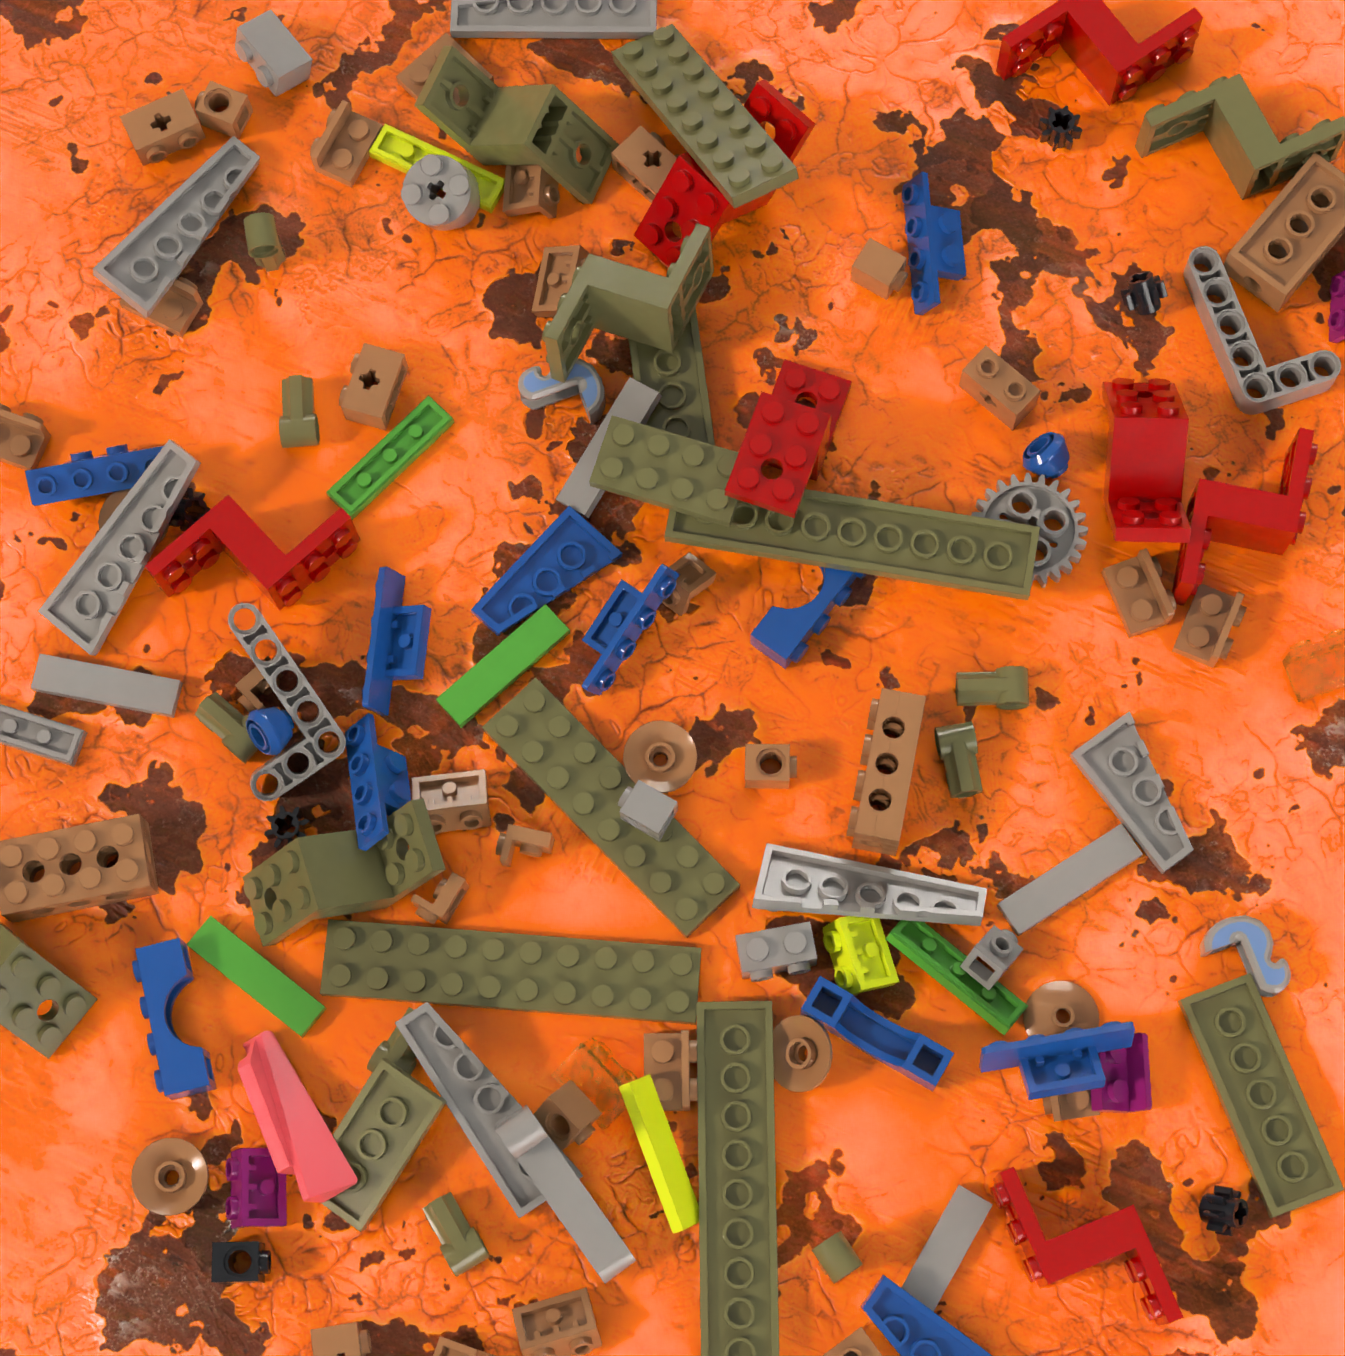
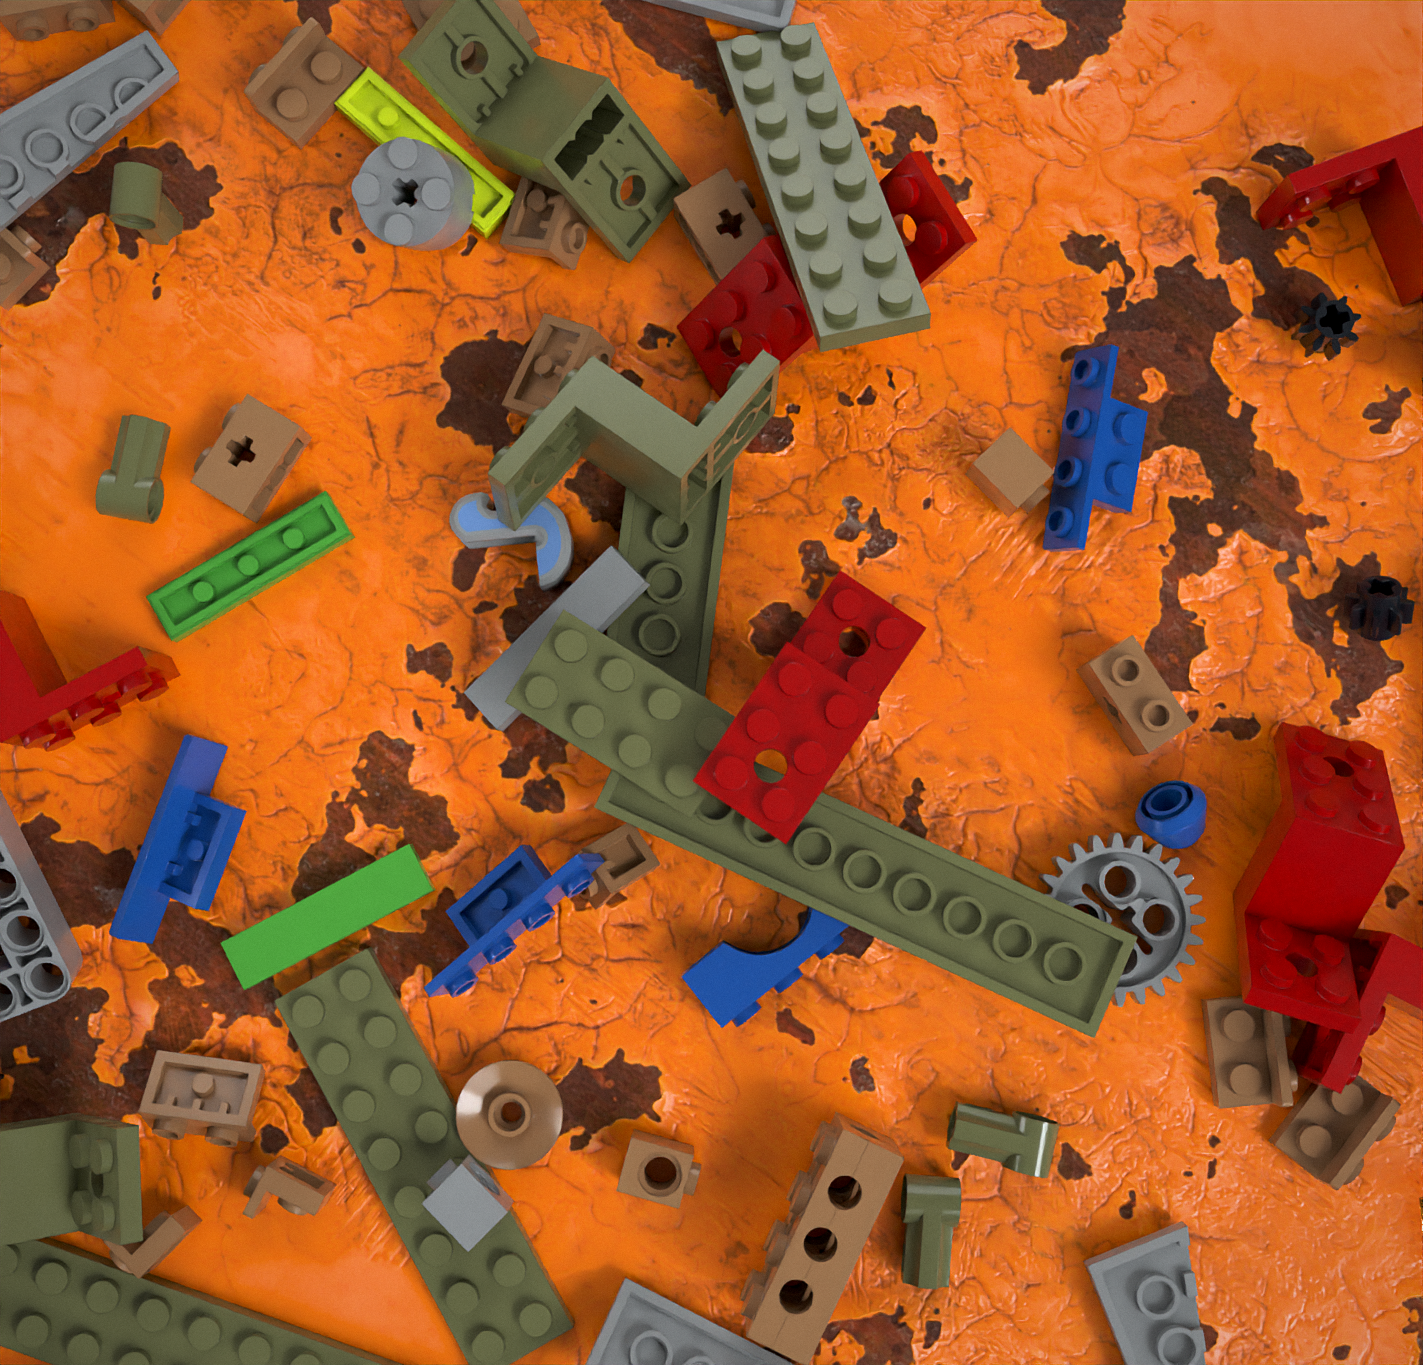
camera: 10 degrees right, 10 degrees up
blue bracket [345,713,411,851] -> none
blue wing [471,505,623,636] -> none

